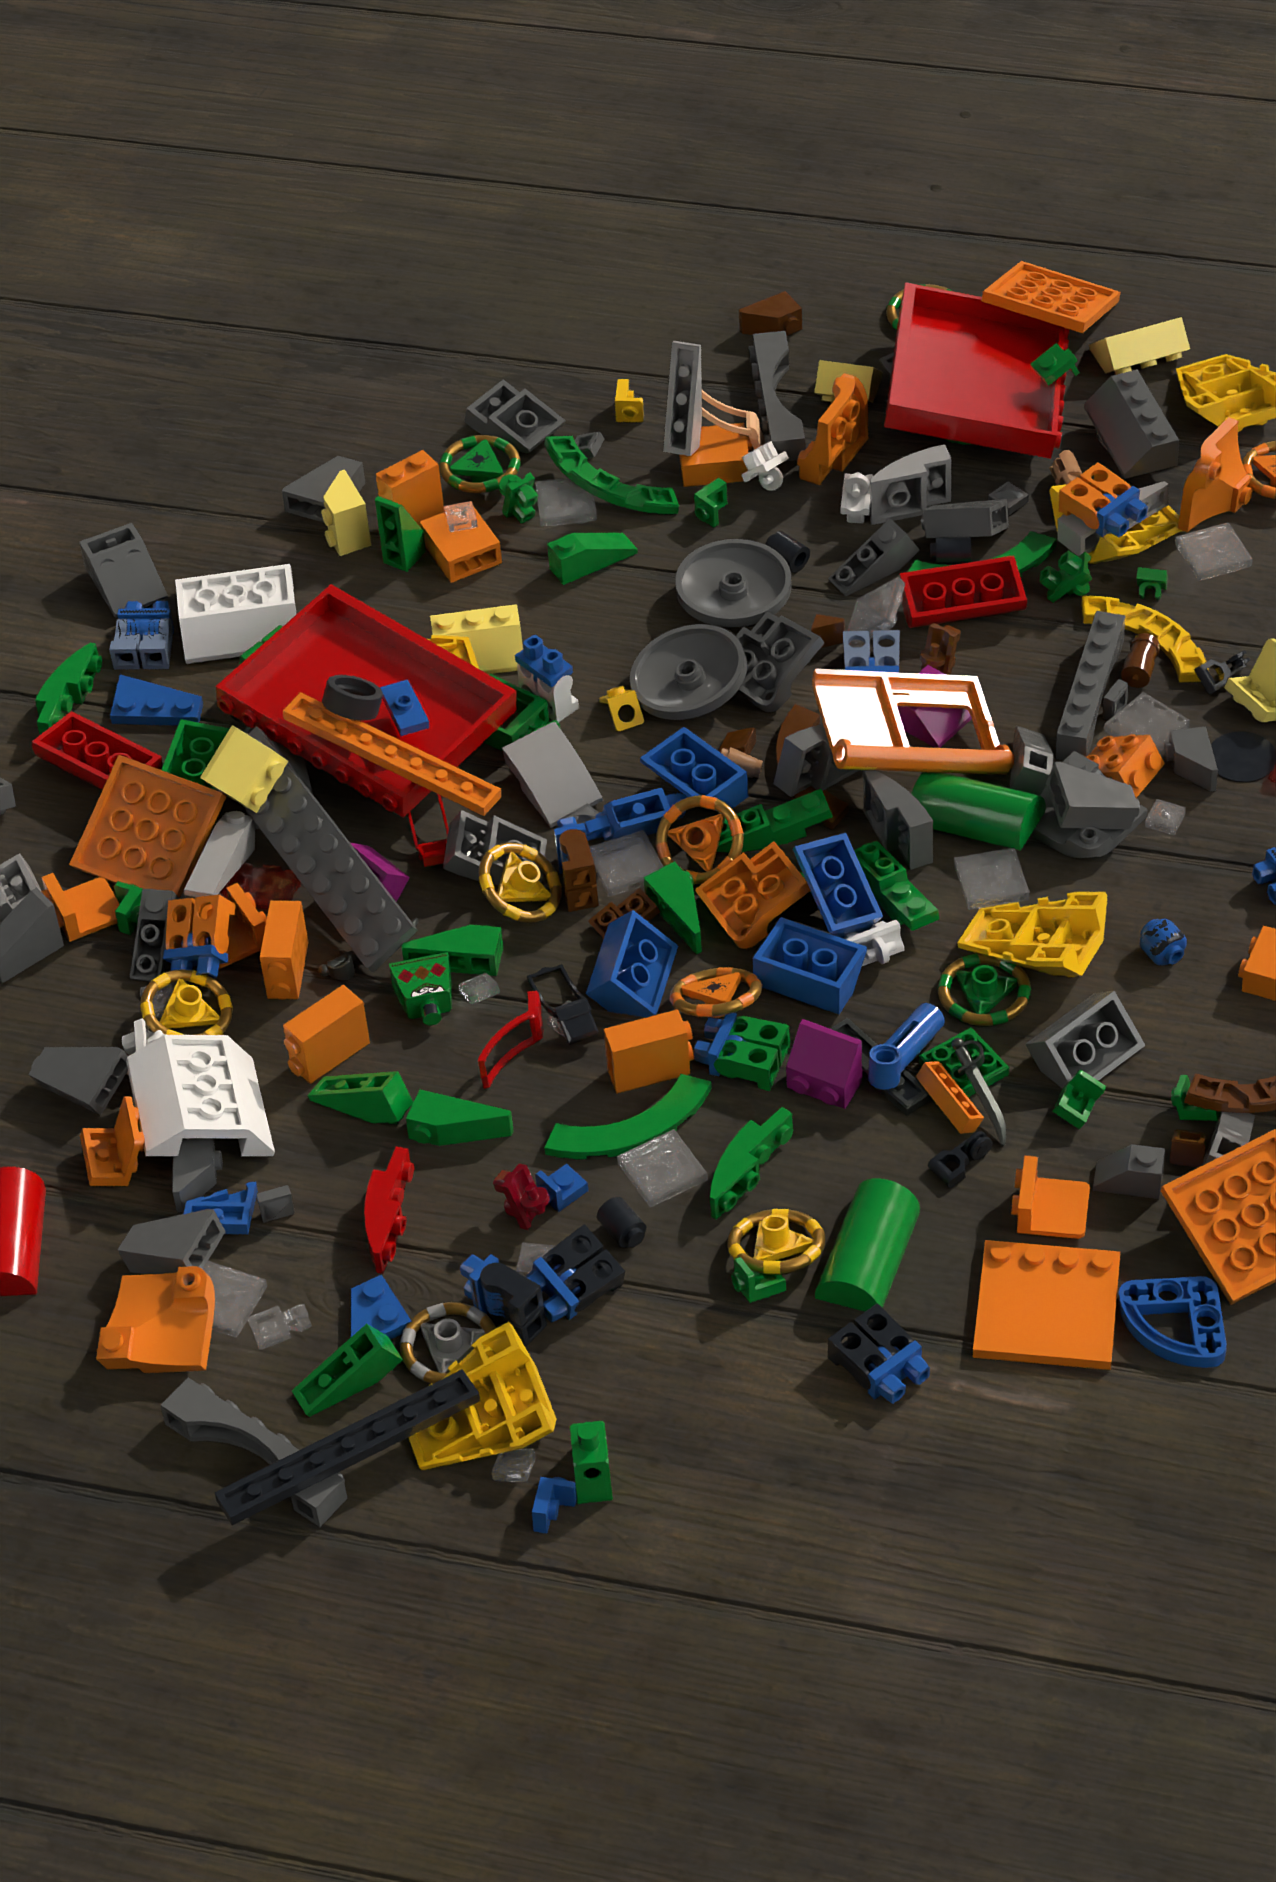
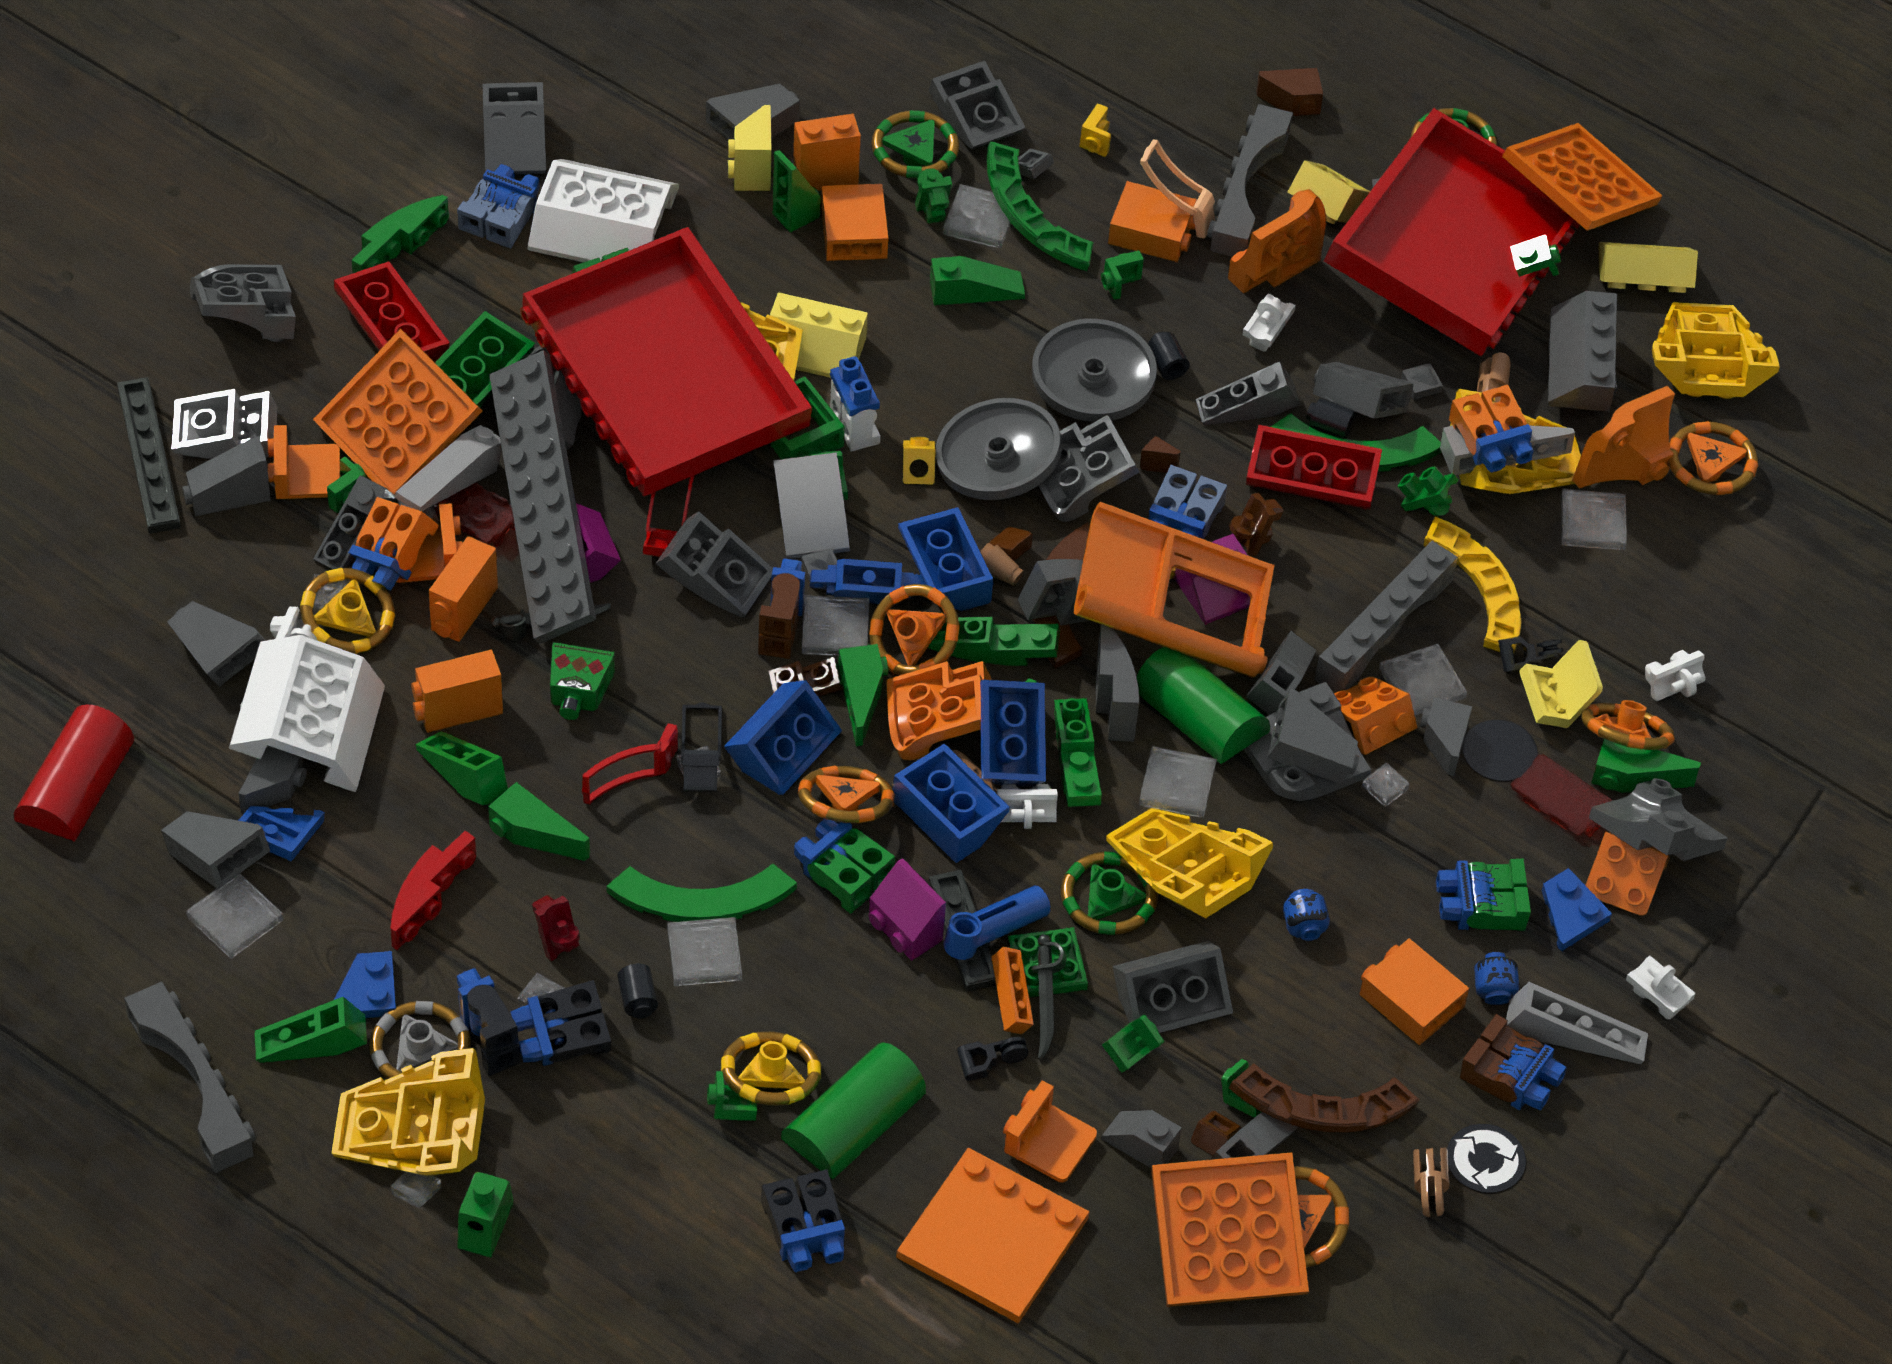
camera: 15 degrees right, 5 degrees up
orange bracket [80,1096,144,1186] -> none
orange slope [96,1266,215,1373] -> none
blue wing [110,675,203,725] -> none
light yellow slope [200,725,288,813] -> none
black plate [215,1369,480,1525] -> none
clear plate [247,1304,312,1350] -> none
dark grey tile [256,1185,295,1223] -> none
orange plate [283,692,501,816] -> none
black tyre [322,675,383,721] -> none
blue plate [380,680,429,736] -> none
green slope [402,925,503,976] -> none
clear tile [444,501,478,532] -> none
clear tile [458,973,500,1005] -> none
yellow piece [479,842,562,923] -> none
blue bracket [532,1477,577,1533] -> none
blue bracket [535,1164,589,1212] -> none
orange brick [604,1009,694,1094] -> none
light grey slope [663,341,702,456] -> none
green slope [710,1107,793,1220] -> none
white hips [741,441,789,491] -> none
clear tile [847,577,905,646] -> none
light grey slope [870,444,951,525] -> none
dark grey tile [1103,679,1128,722] -> none
blue beam [1118,1276,1227,1368] -> none
reddish brown piece [1121,633,1160,688] -> none
green tile [1136,567,1168,601] -> none

